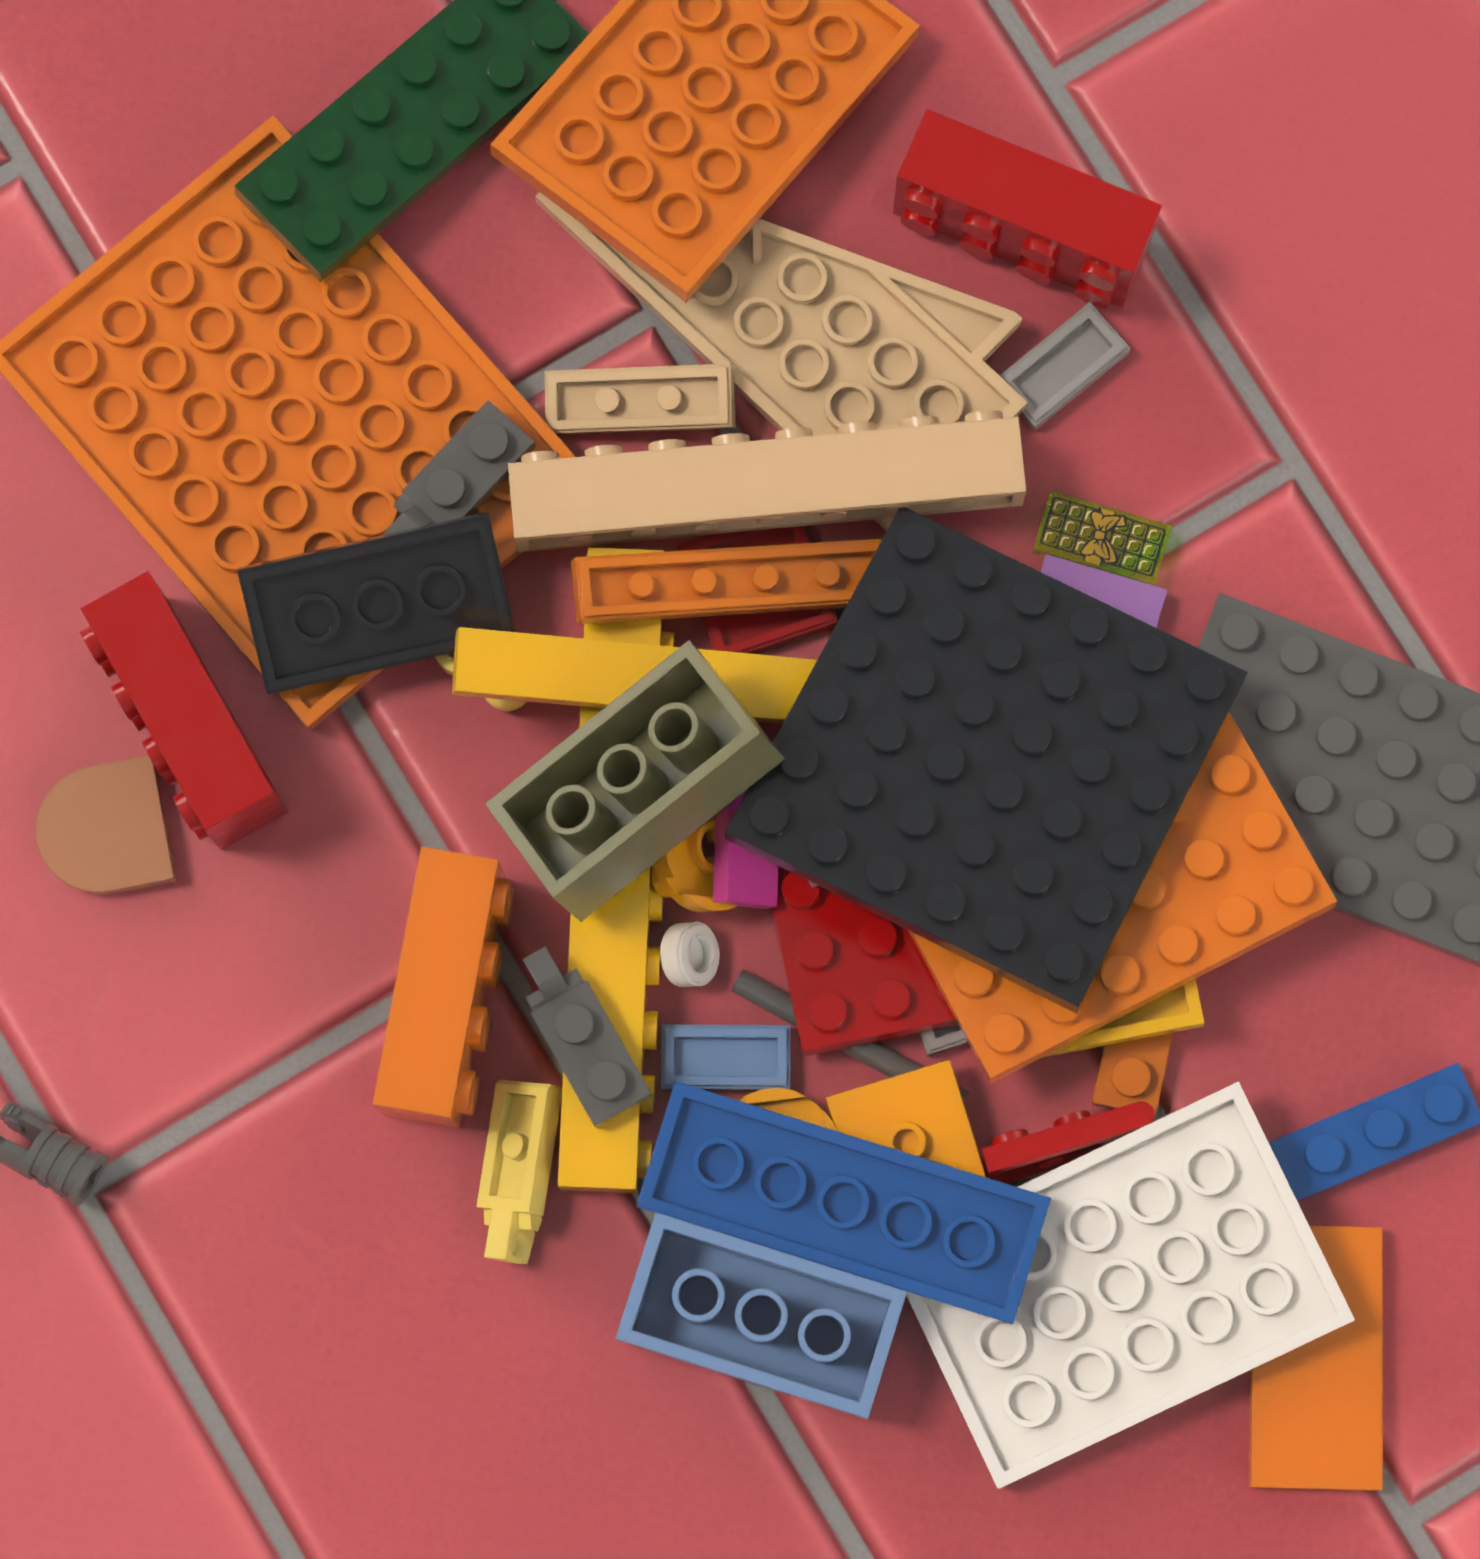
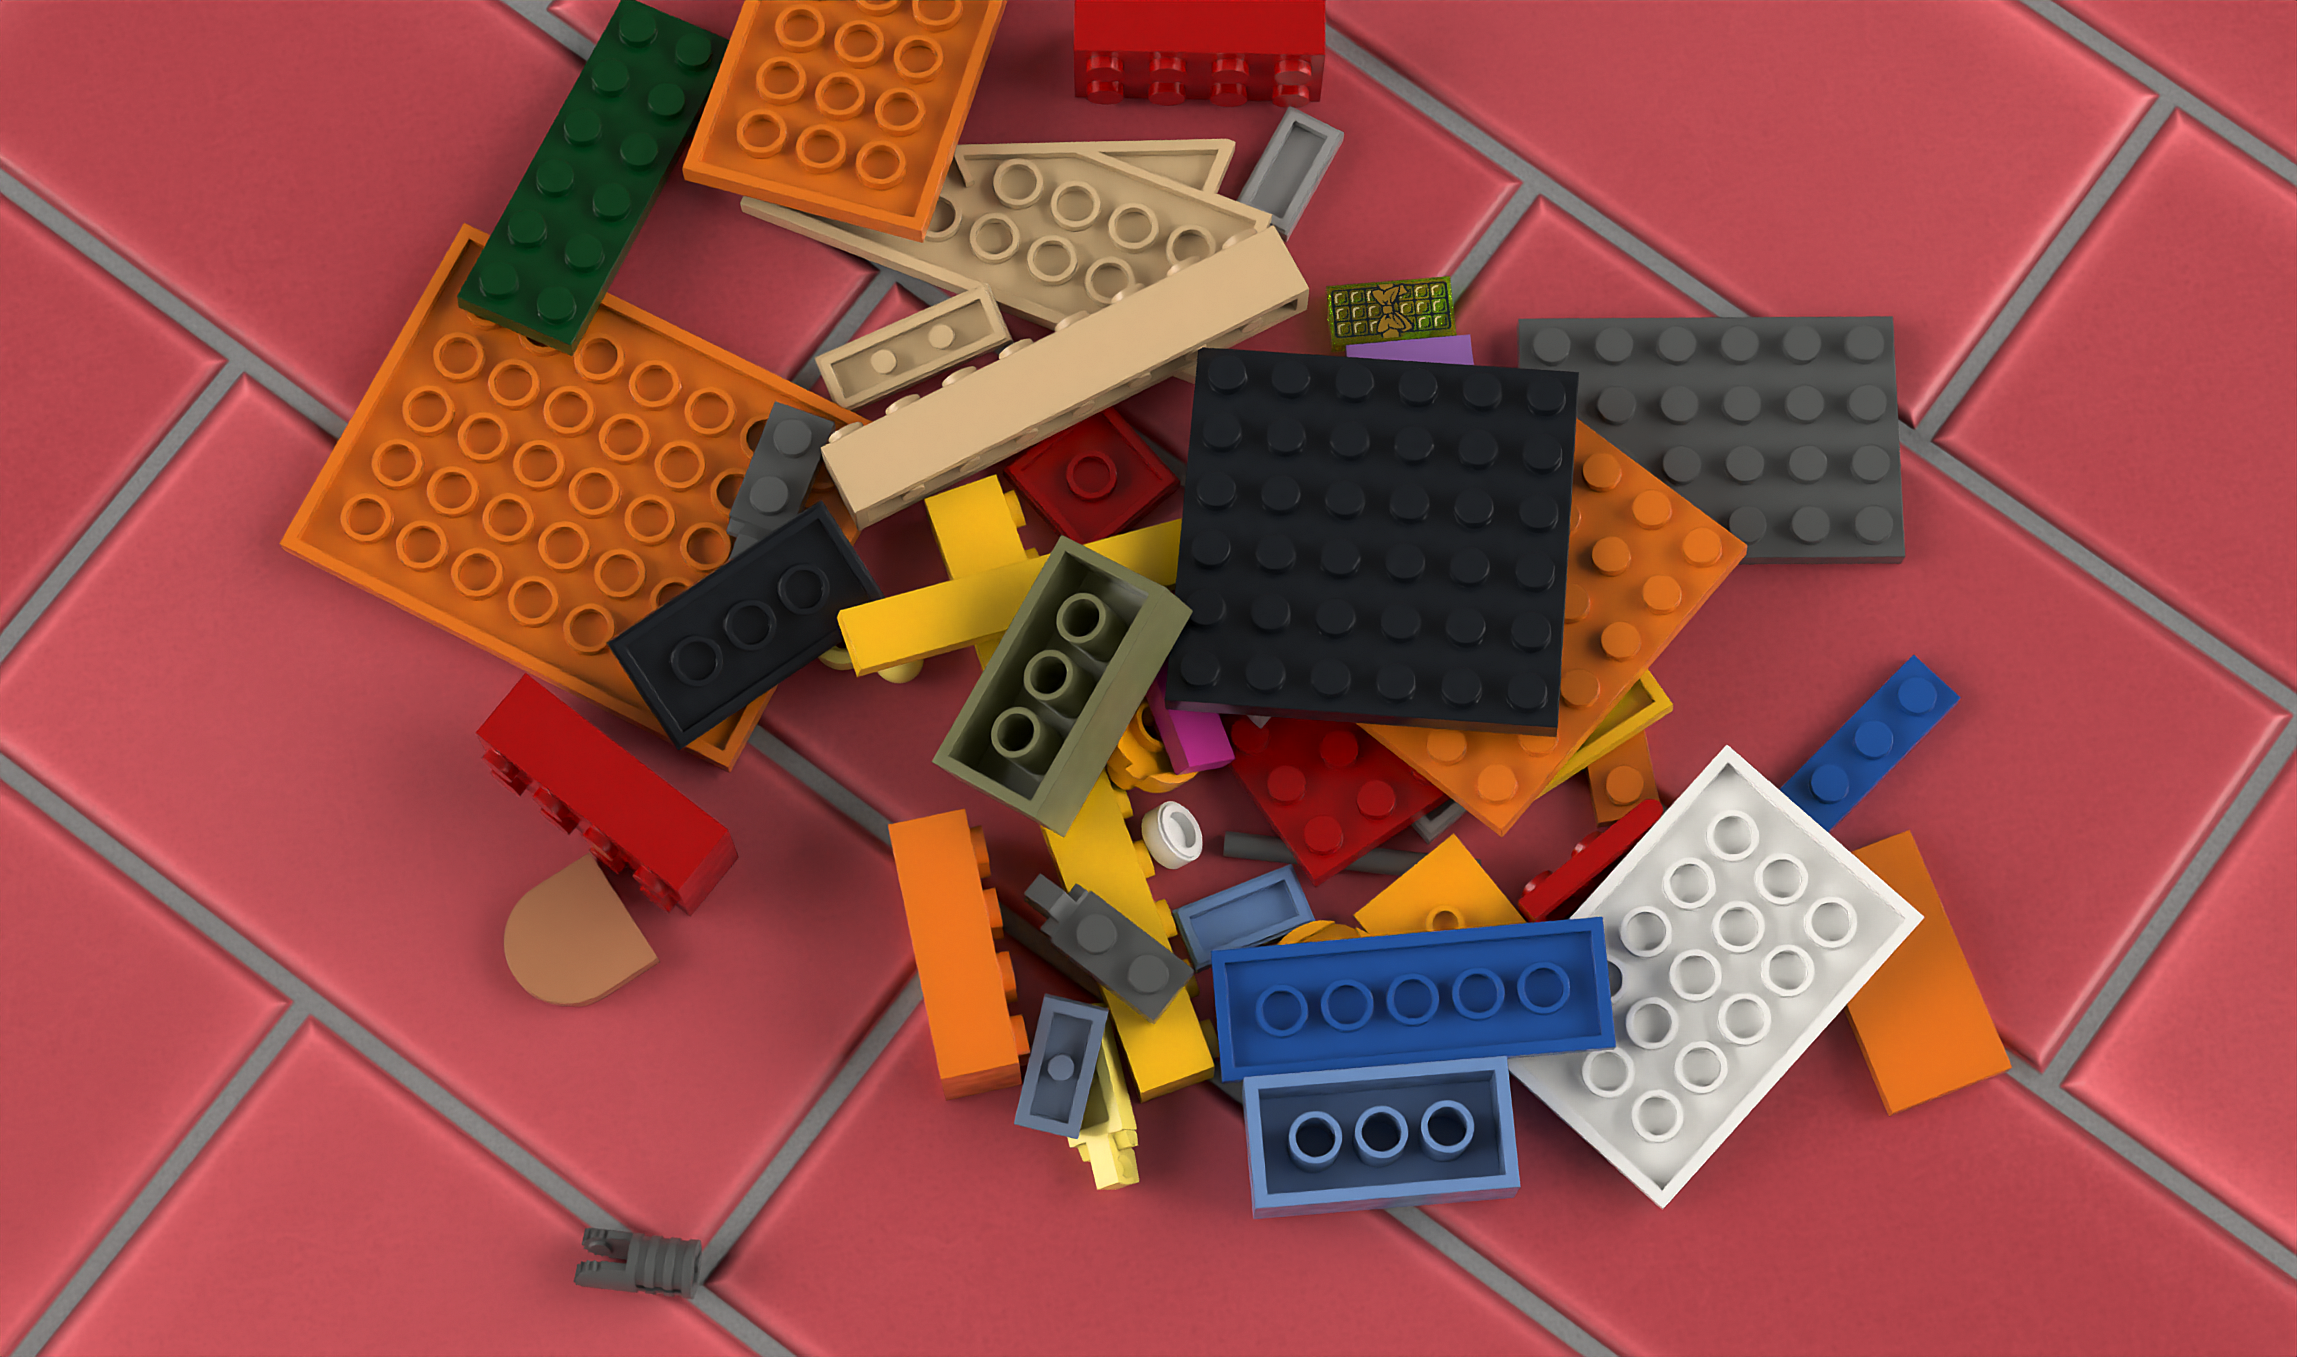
camera: 25 degrees left, 5 degrees down
orange tile [571,539,882,625] -> none
none -> sand blue plate [1014,993,1109,1139]

